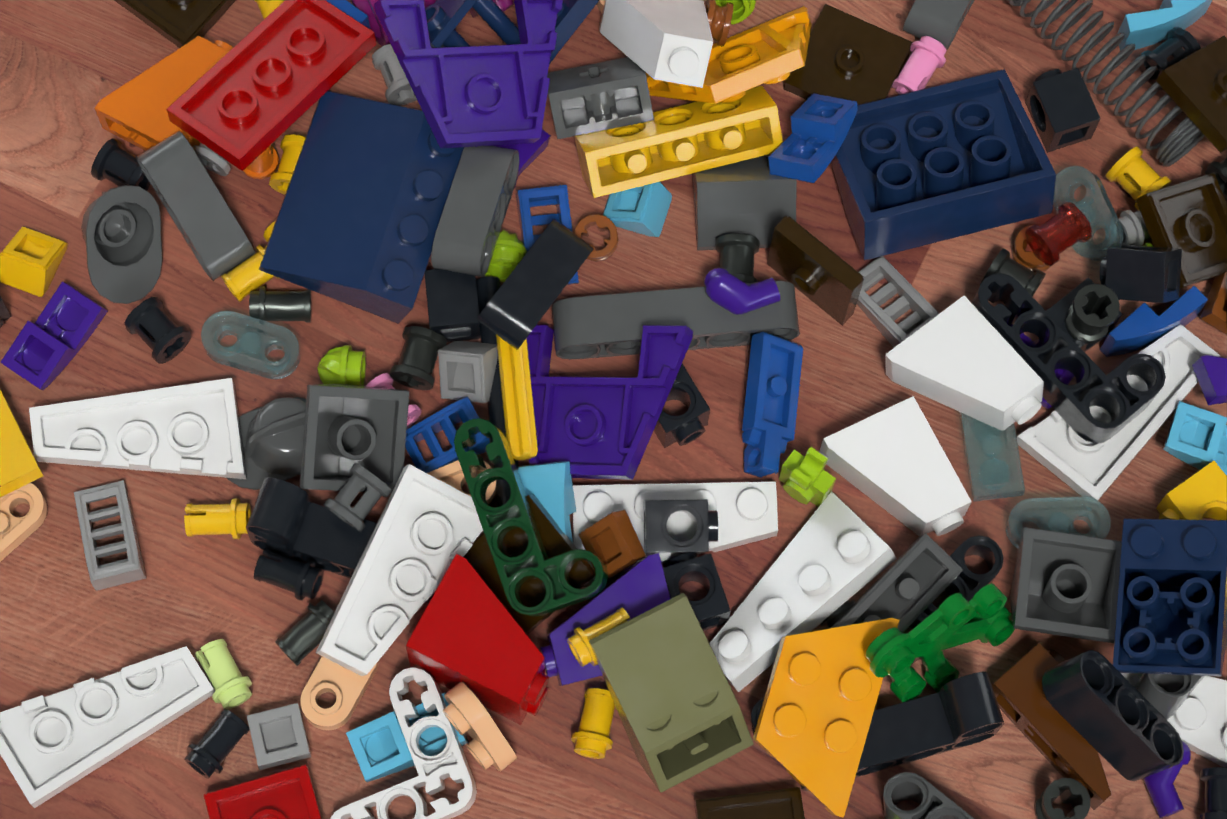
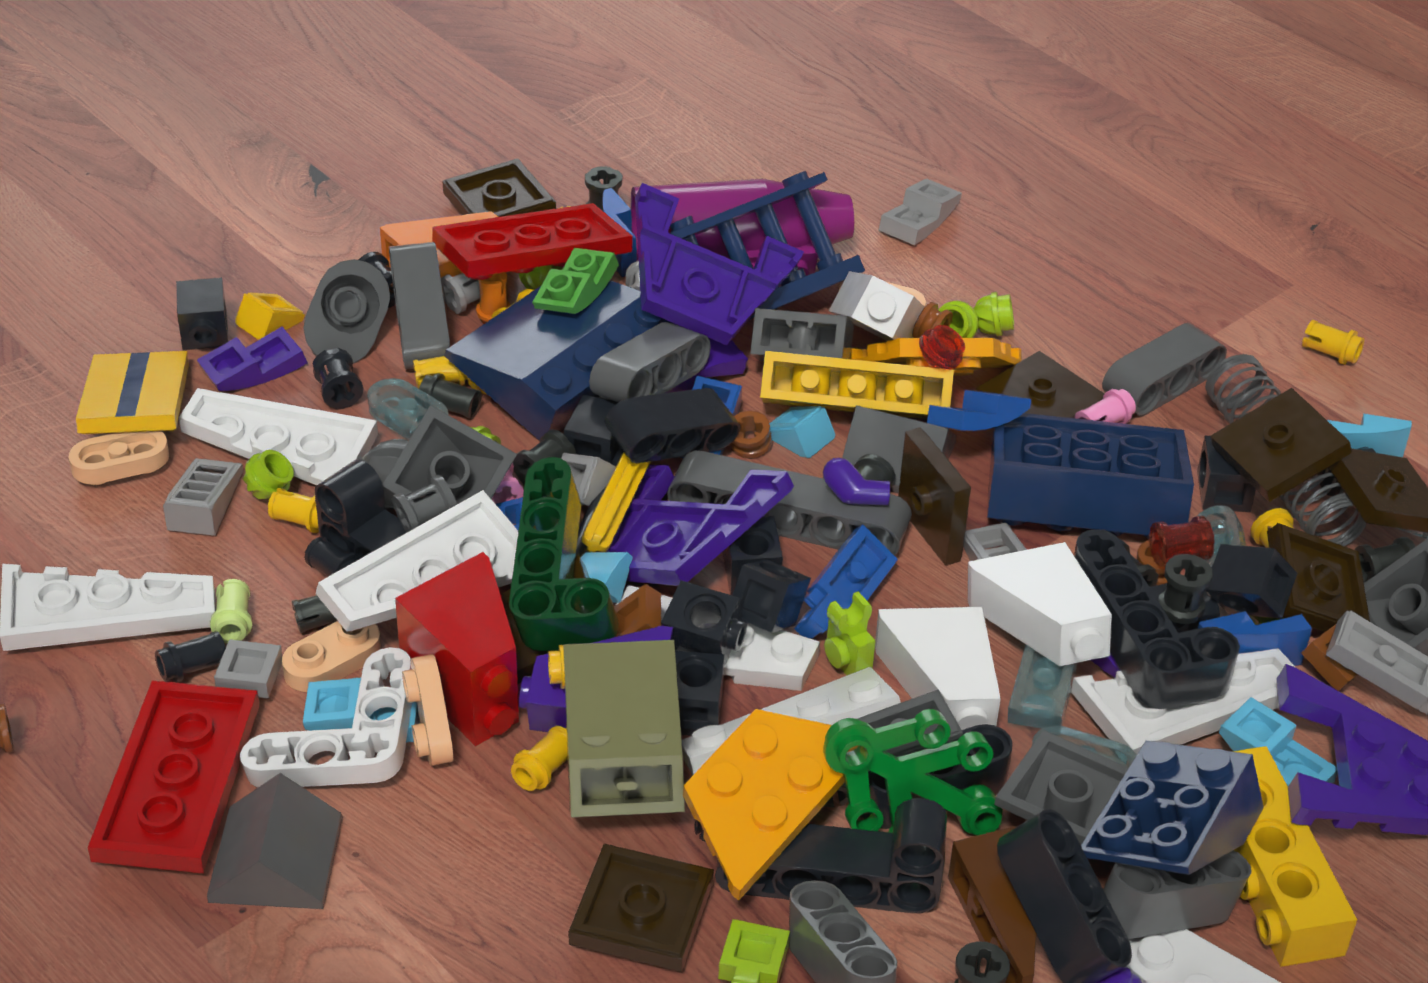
camera: 25 degrees right, 30 degrees down
none -> lime plate [242,450,294,499]
none -> bright green slope [532,248,619,314]
none -> black brick [732,559,811,633]
none -> clear red plate [919,325,965,370]
none -> dark brown plate [1210,388,1352,502]

